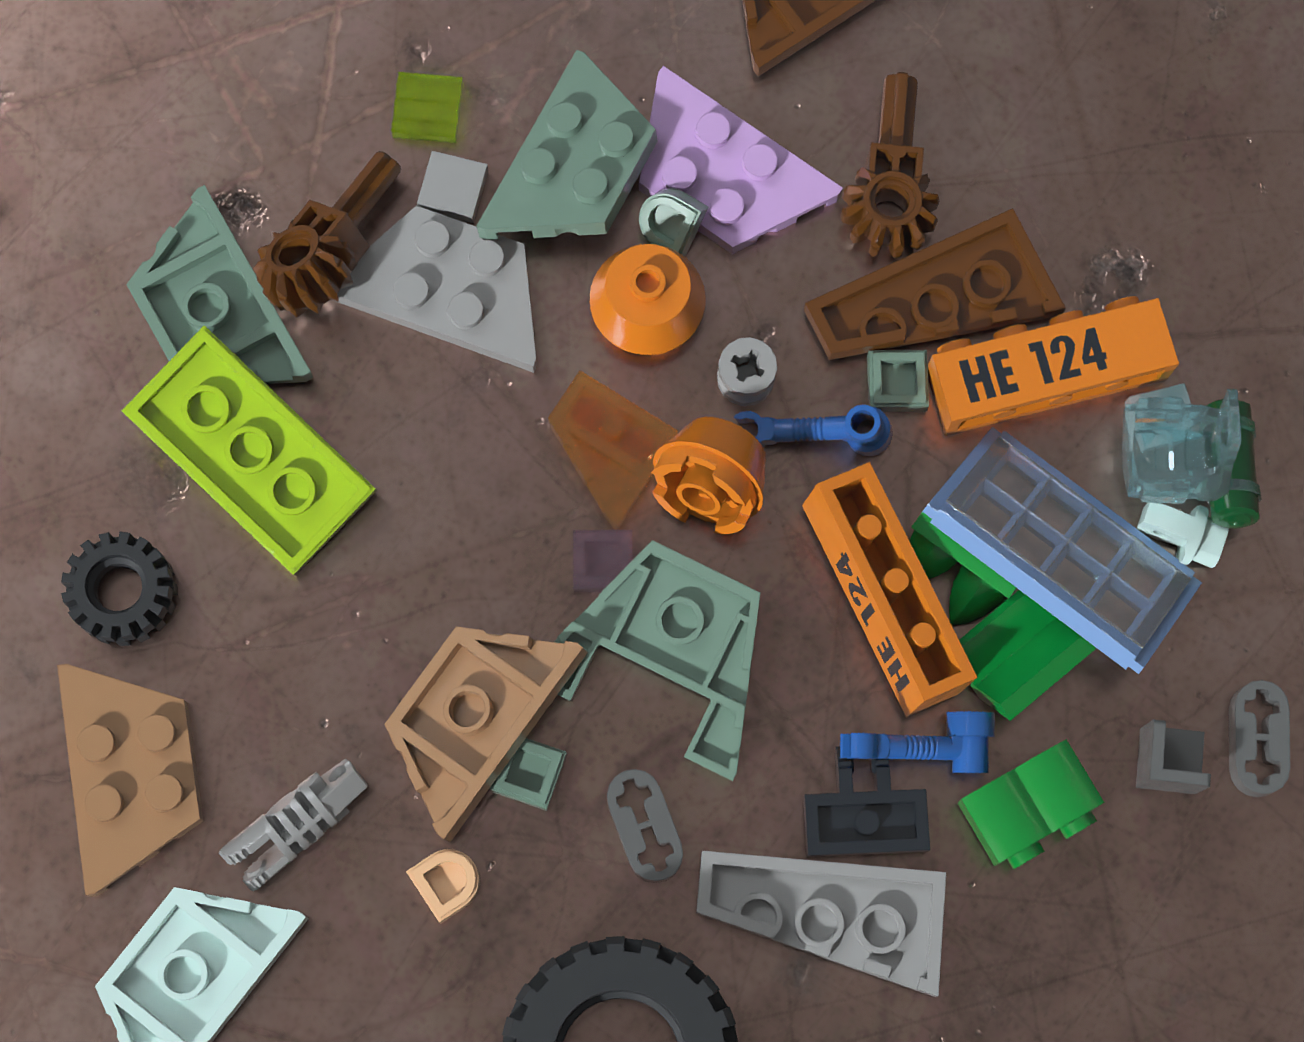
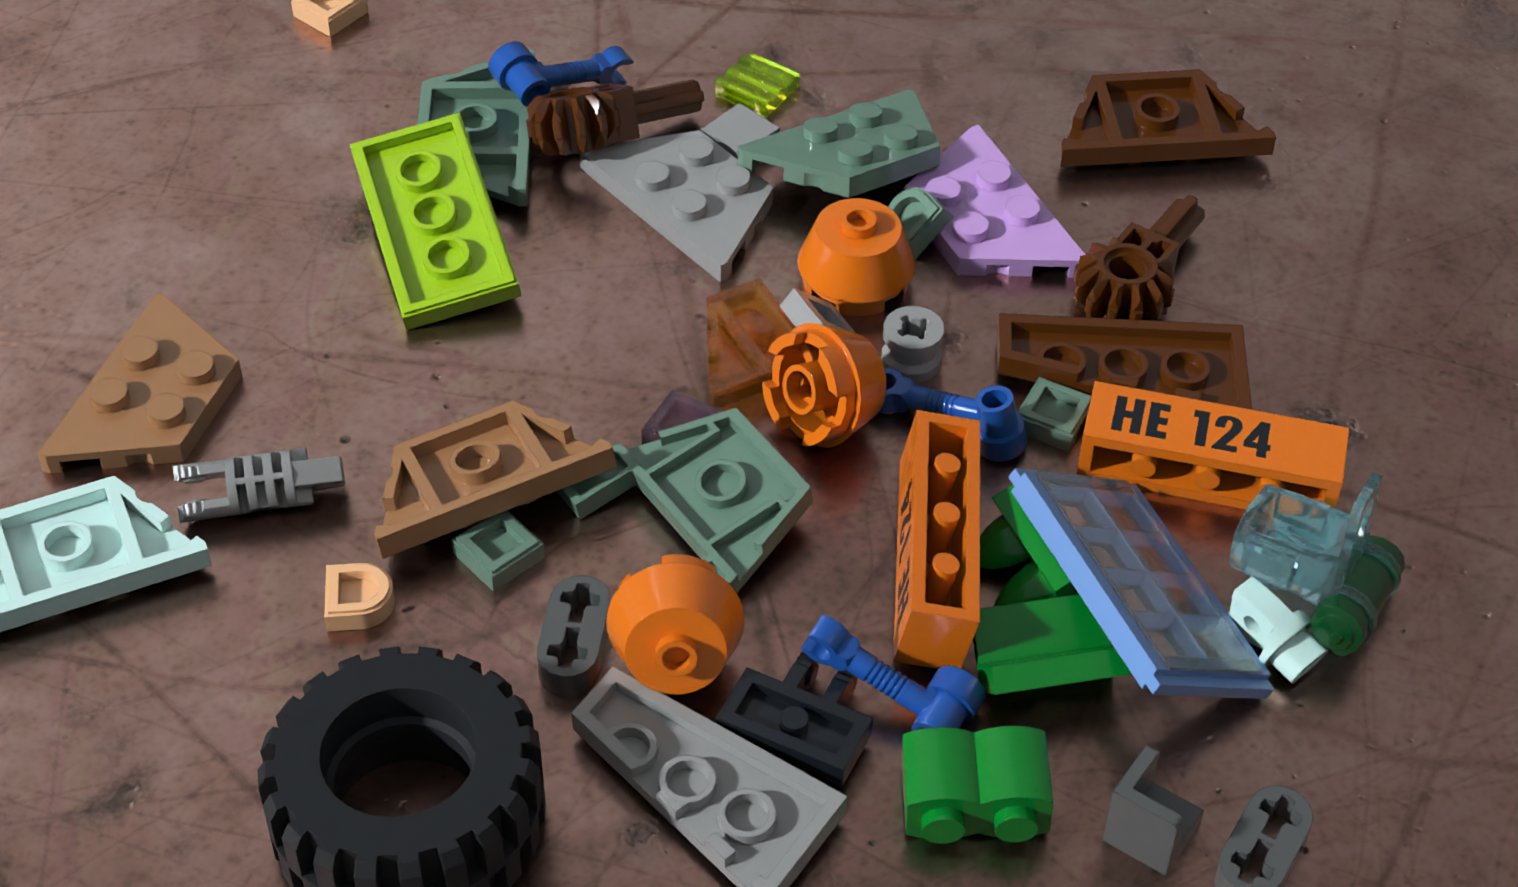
camera: 30 degrees right, 30 degrees down
black tyre [61,531,178,646] -> none
none -> blue brick [488,41,634,107]
none -> orange cone [606,554,745,695]
none -> tile [779,288,855,333]

